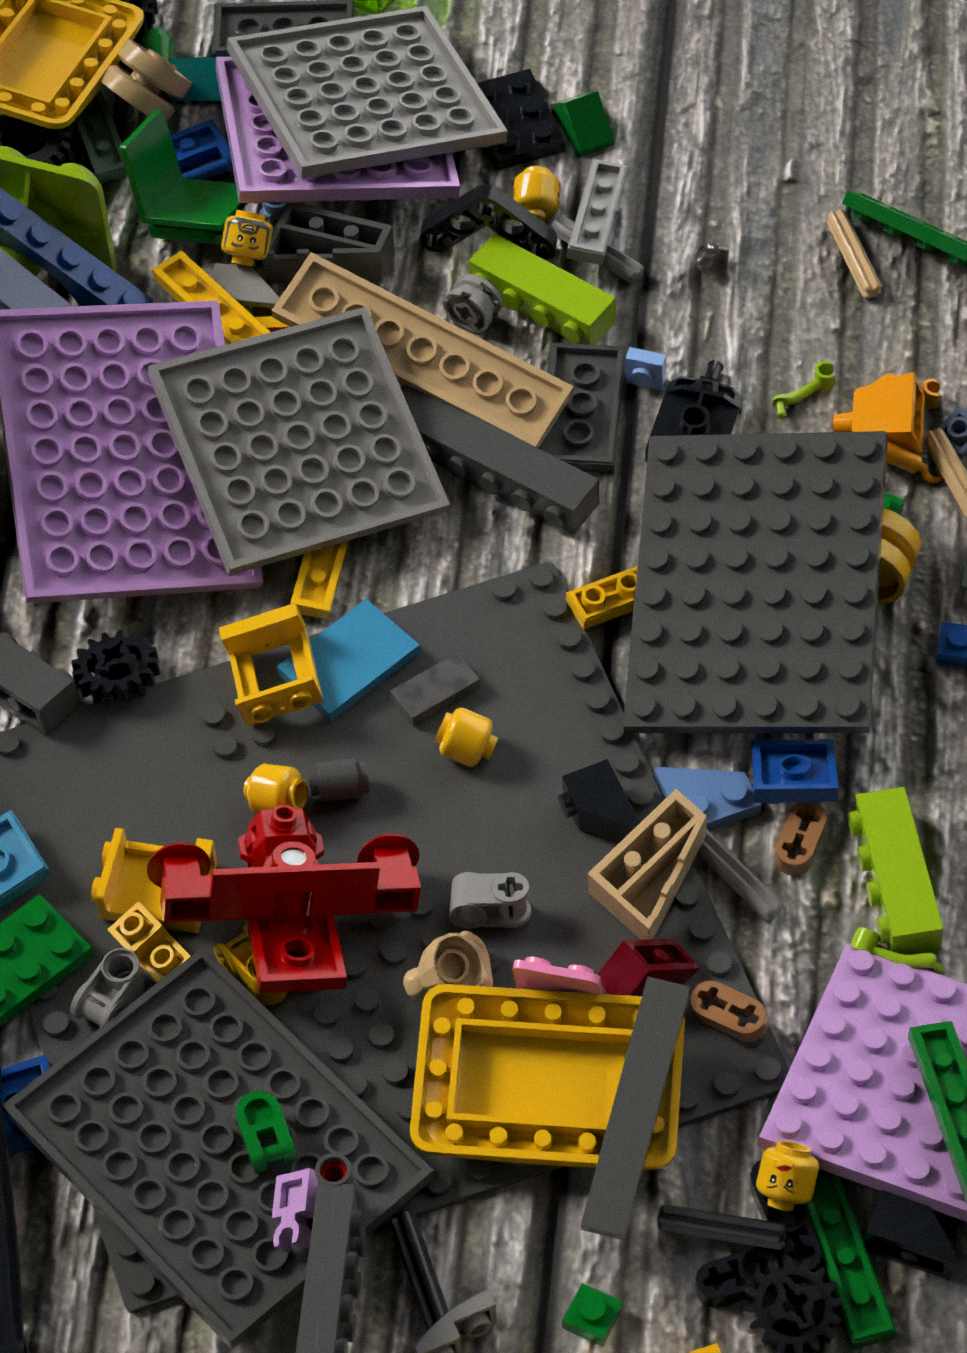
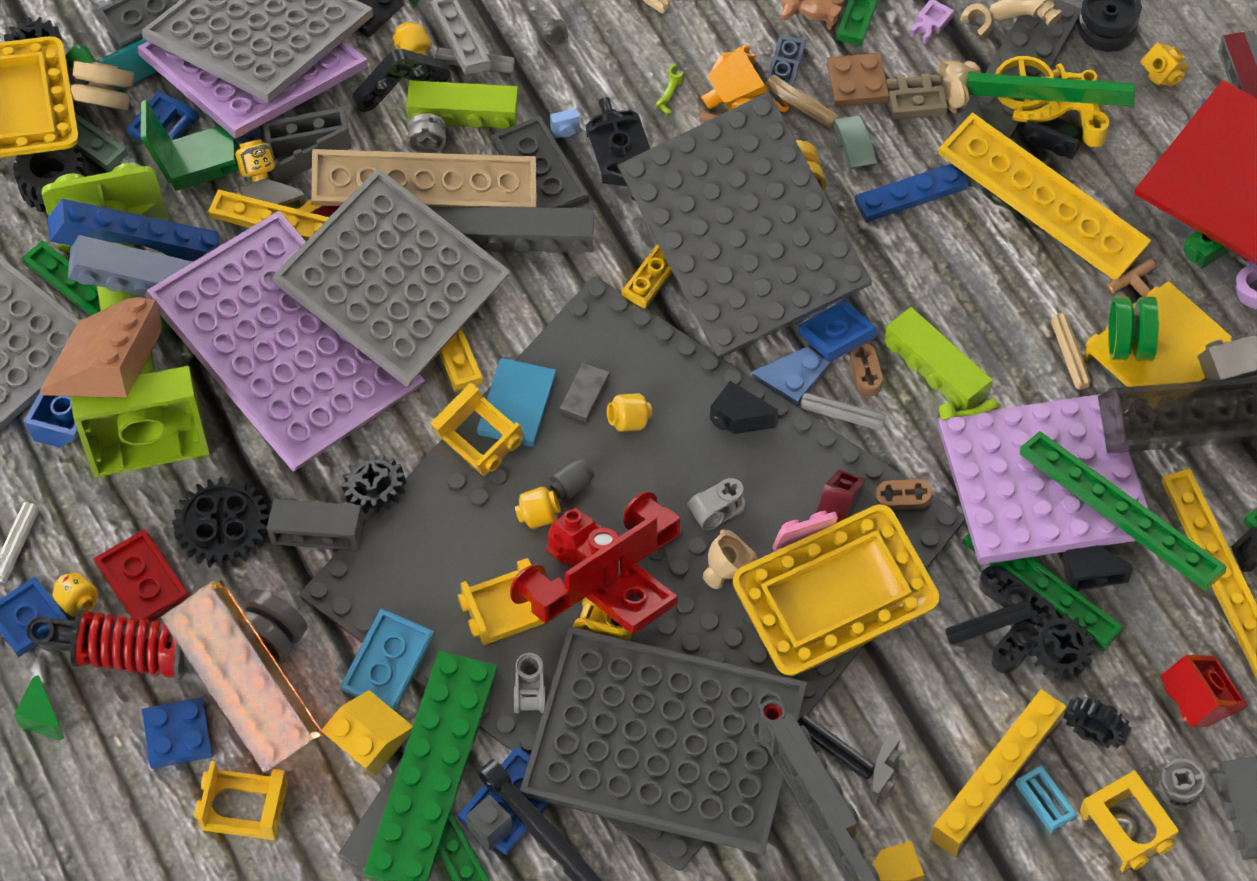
camera: 35 degrees left, 5 degrees up
yellow slope [107,901,191,983] -> none
green plate [236,1091,298,1174] -> none
lavender plate [272,1168,317,1253] -> none
green plate [562,1283,623,1347] -> none
dark grey tile [580,977,690,1241] -> none
tan wedge [587,789,707,940] -> none
yellow head [756,1141,819,1211] -> none

